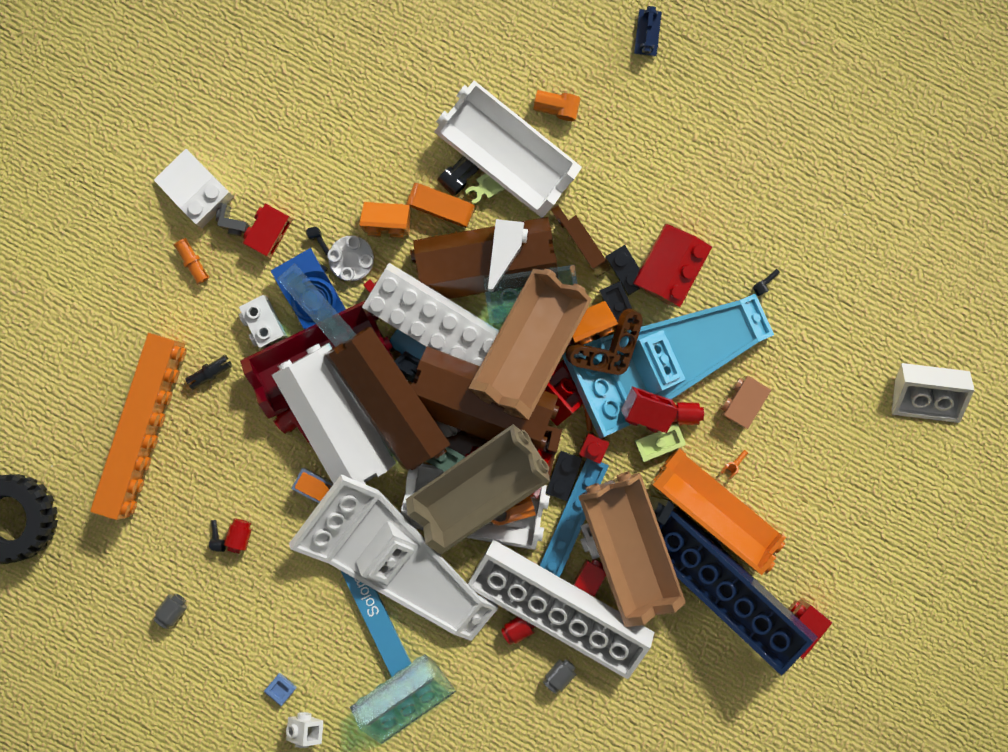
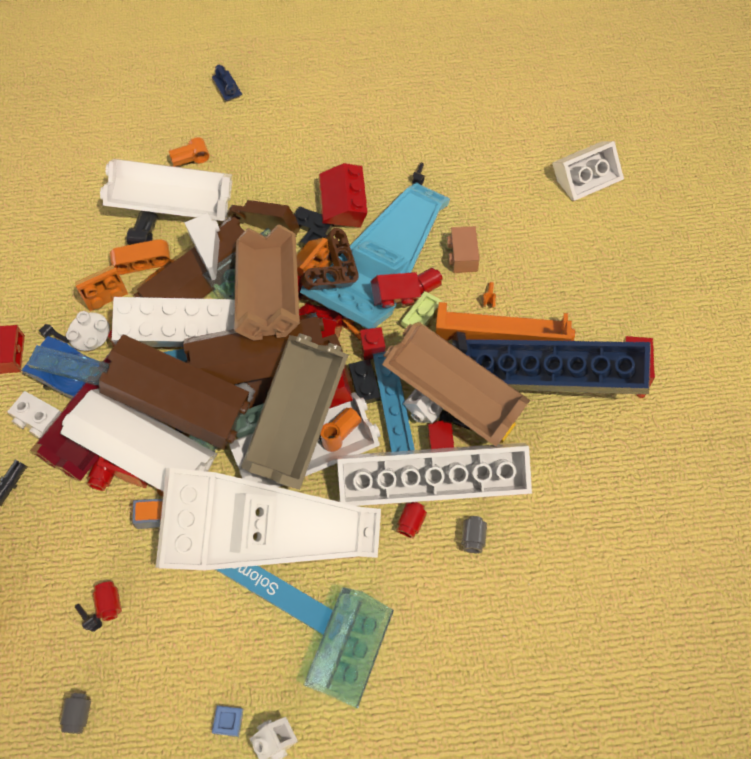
camera: 30 degrees left, 25 degrees down
yellowish green plate [465,173,505,205] -> none

